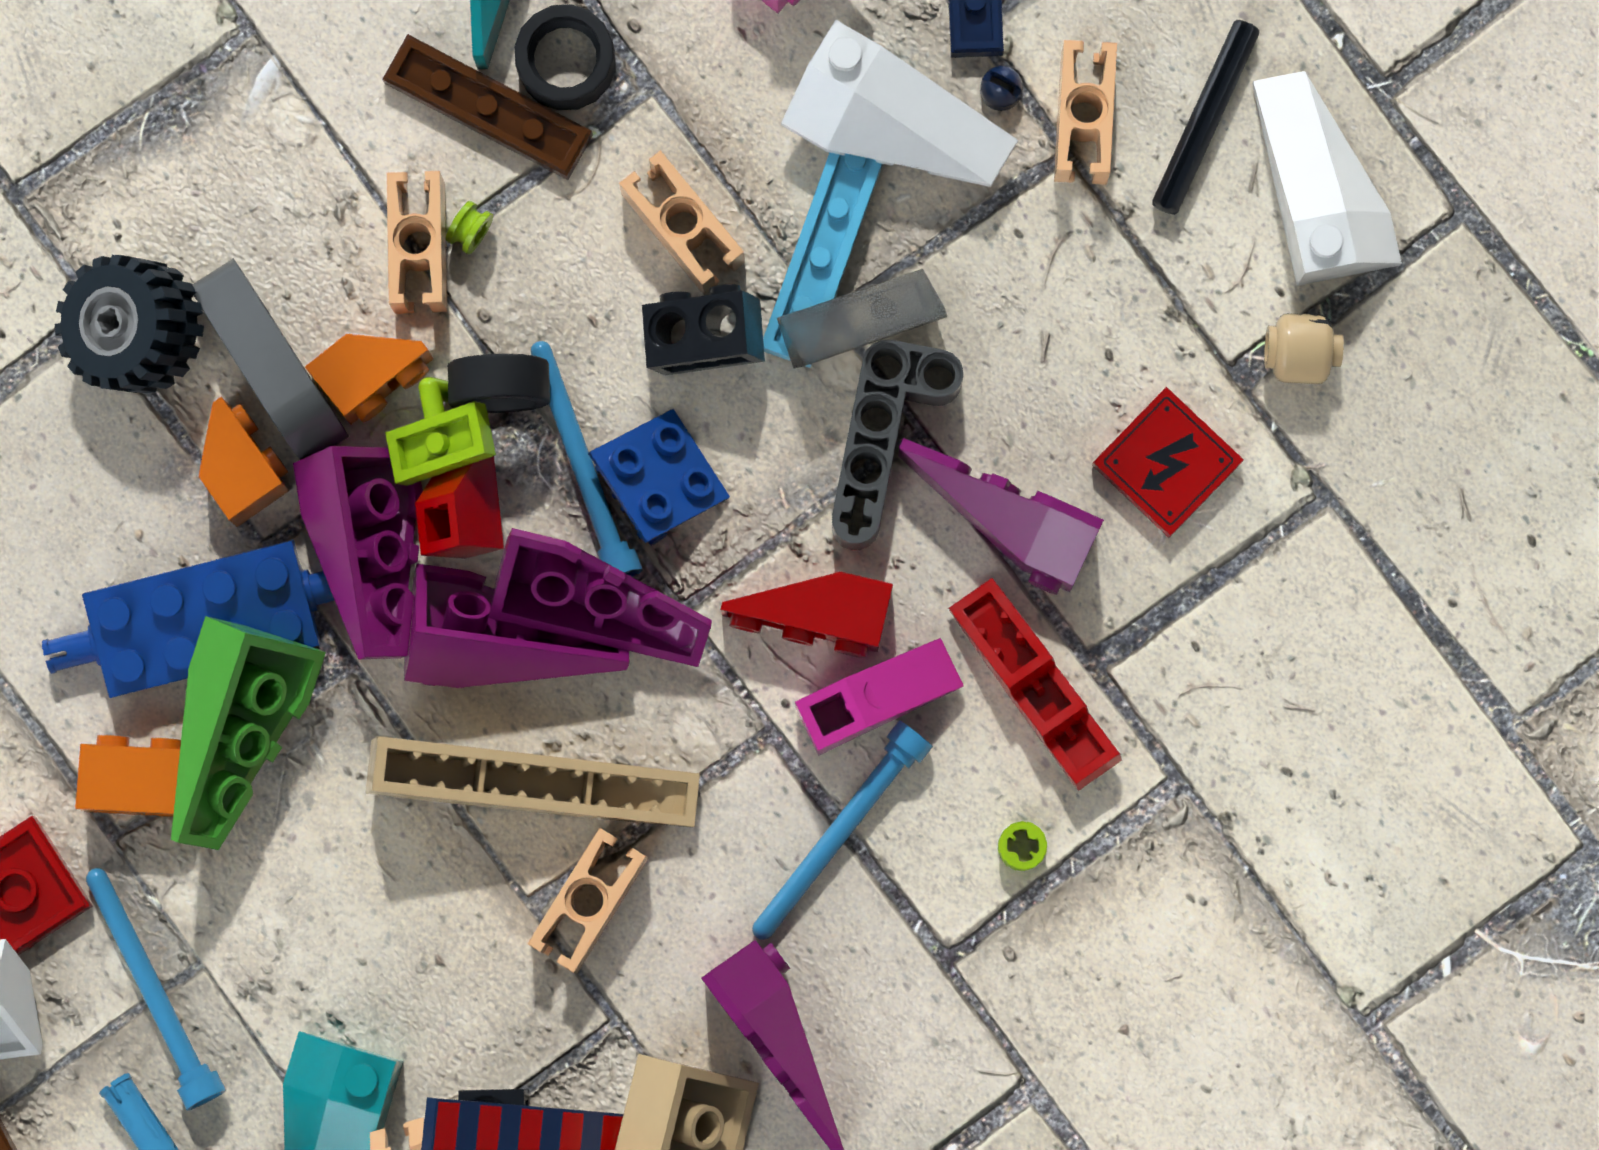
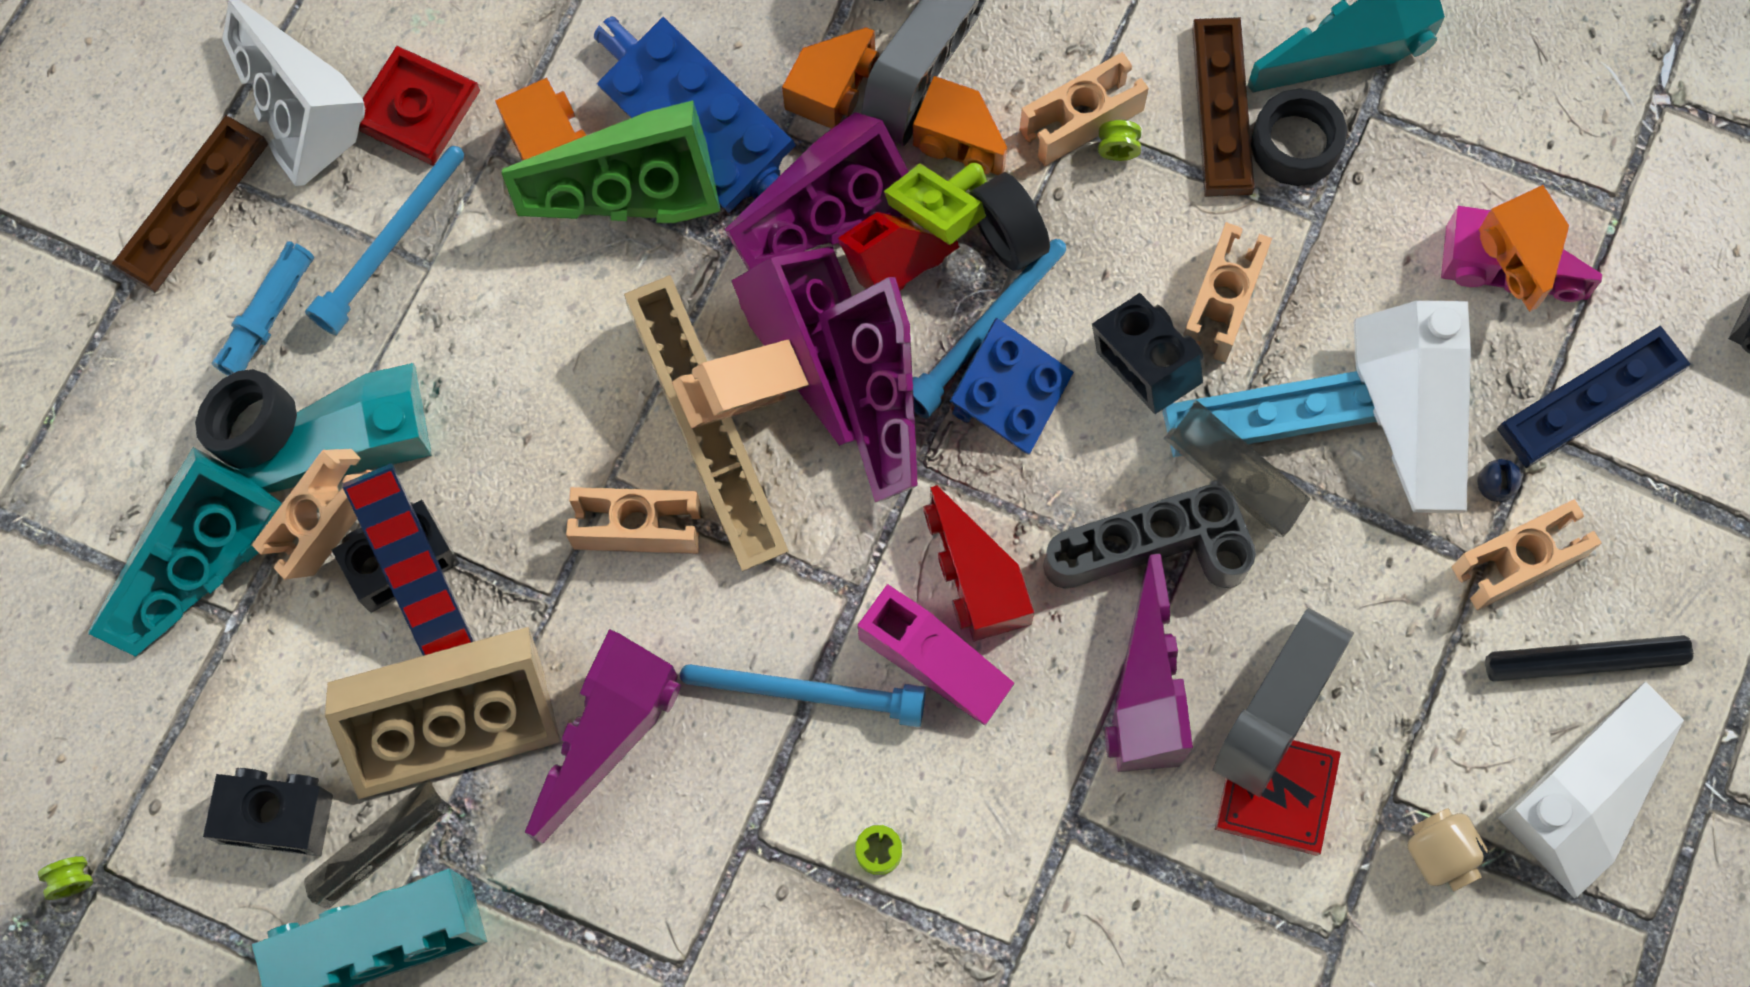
camera: 60 degrees right, 10 degrees down
red slope [948,578,1122,791] -> none
none -> light nougat piece [671,339,809,429]
none -> dark grey beam [1212,607,1354,797]

